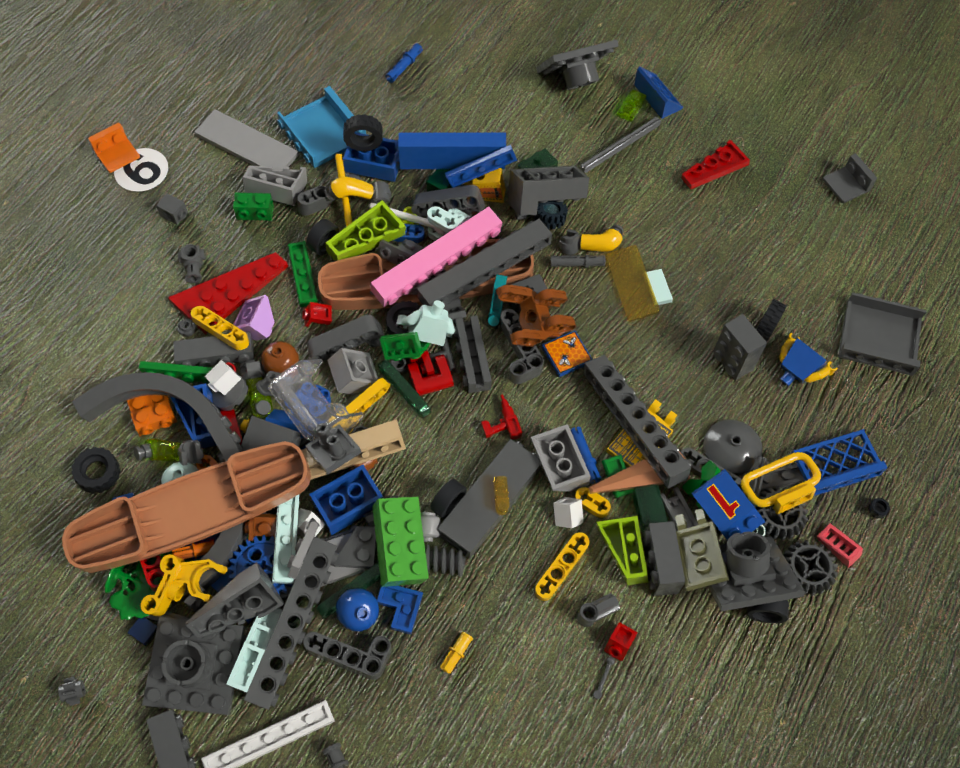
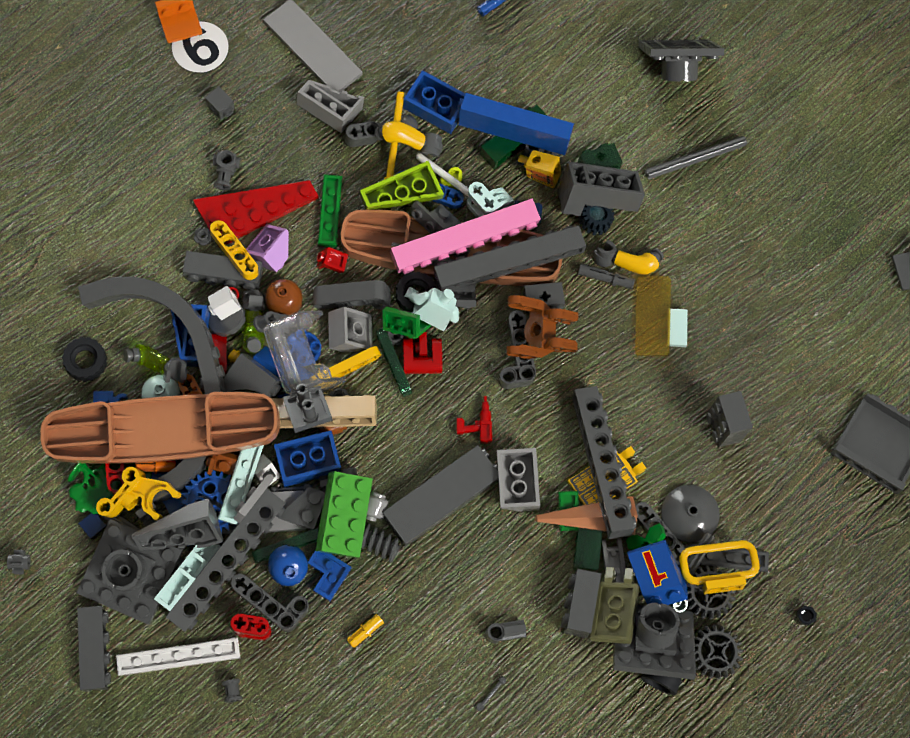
camera: 10 degrees right, 10 degrees up
orange plate [127,395,177,436] -> none
green plate [139,361,213,384] -> none
green brick [233,193,274,221] -> none
dark azure panel [277,86,366,168] -> none
black tyre [306,219,339,255] -> none
black tyre [343,114,383,152] -> none
dark grey beam [412,185,485,217] -> none
dark grey piece [429,337,456,371] -> none
black tyre [430,479,467,518] -> none
blue tile [445,145,517,188] -> none
dark grey brick [453,315,492,393] -> none
teal piece [488,274,508,326] -> none
clear yellow bar [493,476,510,515] -> none
yellow beam [535,532,589,601] -> none
tile [542,331,593,377] -> none
white panel [554,497,583,528] -> none
blue pin [571,427,602,484] -> none
yellow beam [574,487,611,518] -> none
lime wedge [597,516,648,585] -> none
red bracket [604,622,638,661] -> none
clear neon green plate [617,89,647,122] -> none
blue slope [634,66,683,119] -> none
red wing [681,139,750,189] -> none
black tyre [756,299,787,342] -> none
blue torso [779,333,838,386] -> none
blue fence [792,429,888,497] -> none
coral slope [816,523,863,568] -> none
none -> red connector [231,614,272,641]

